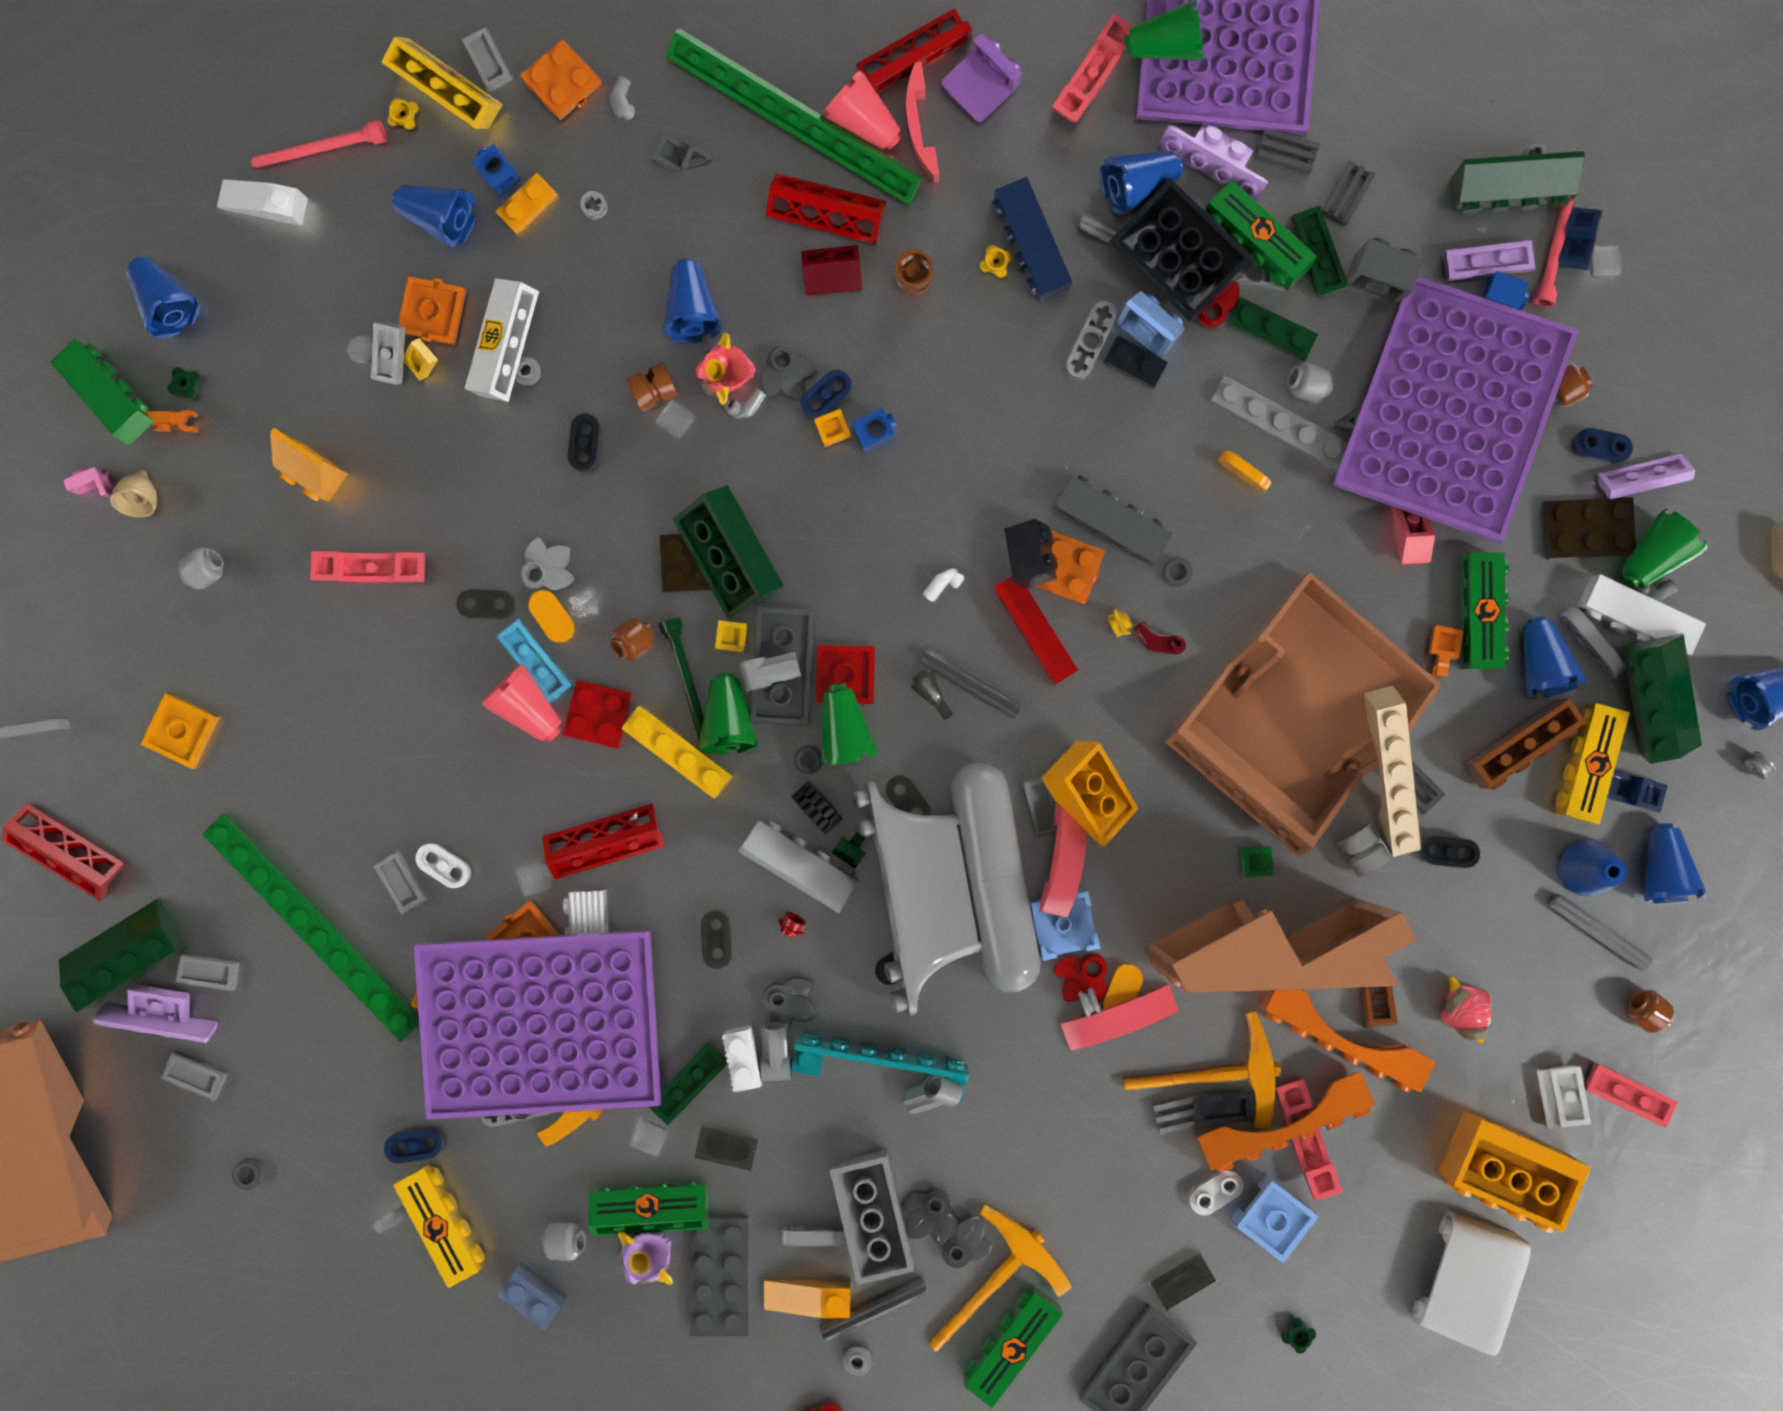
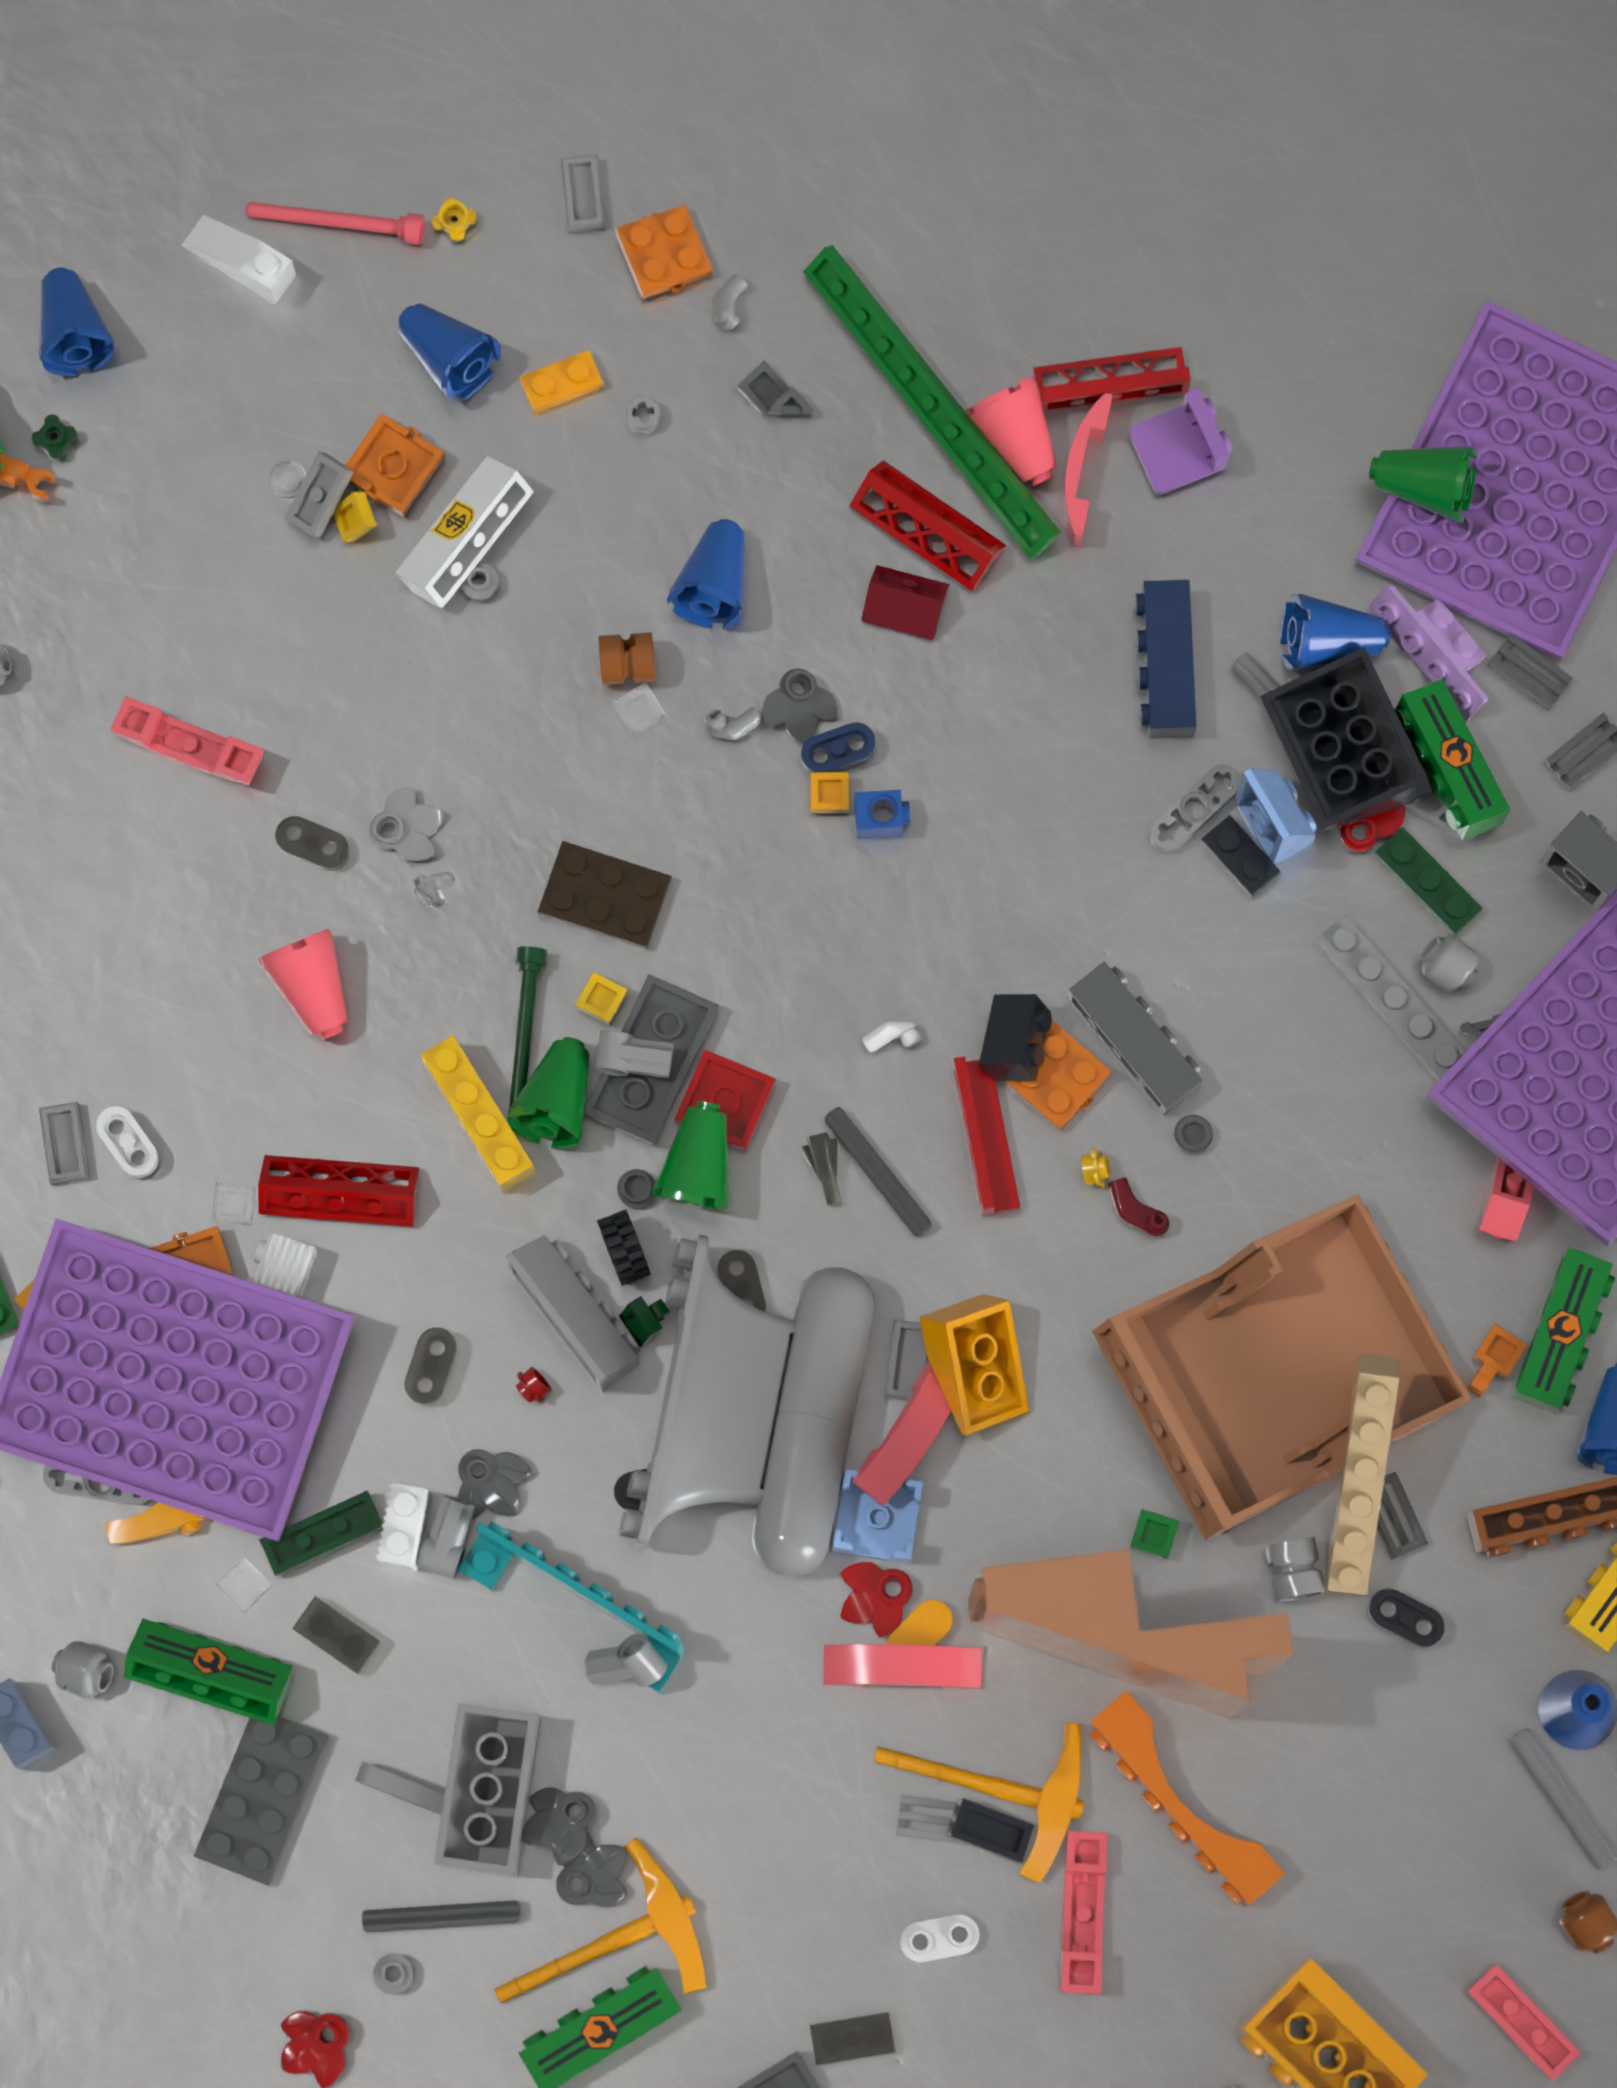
camera: 15 degrees right, 10 degrees down
light orange slope [270,428,348,502] -> none
yellow brick [381,37,503,129] -> none
blue brick [471,144,521,196] -> none
medium azure tile [495,619,573,704] -> none
light orange tile [529,590,575,643] -> none
red plate [562,679,633,749] -> none
black plate [568,413,601,472] -> none
dark orange head [610,618,654,661] -> none
lavender hair [617,1232,673,1285] -> none
dark green slope [672,485,784,619] -> none
coral hair [695,333,756,405] -> none
light orange slope [764,1279,851,1318] -> none
dark orange wheel [895,249,933,296] -> none
yellow plate [980,245,1013,278] -> none
coral slope [1051,13,1133,124] -> none
light grey bush [1078,988,1101,1017] -> none
orange arch [1196,1072,1375,1174] -> none
light orange tile [1218,450,1271,493] -> none
light blue panel [1231,1173,1319,1263] -> none
dark green plate [1291,205,1349,298] -> none
dark orange slope [1361,966,1398,1028] -> none
coral hair [1440,977,1492,1044] -> none
white plate [1537,1064,1591,1129] -> none

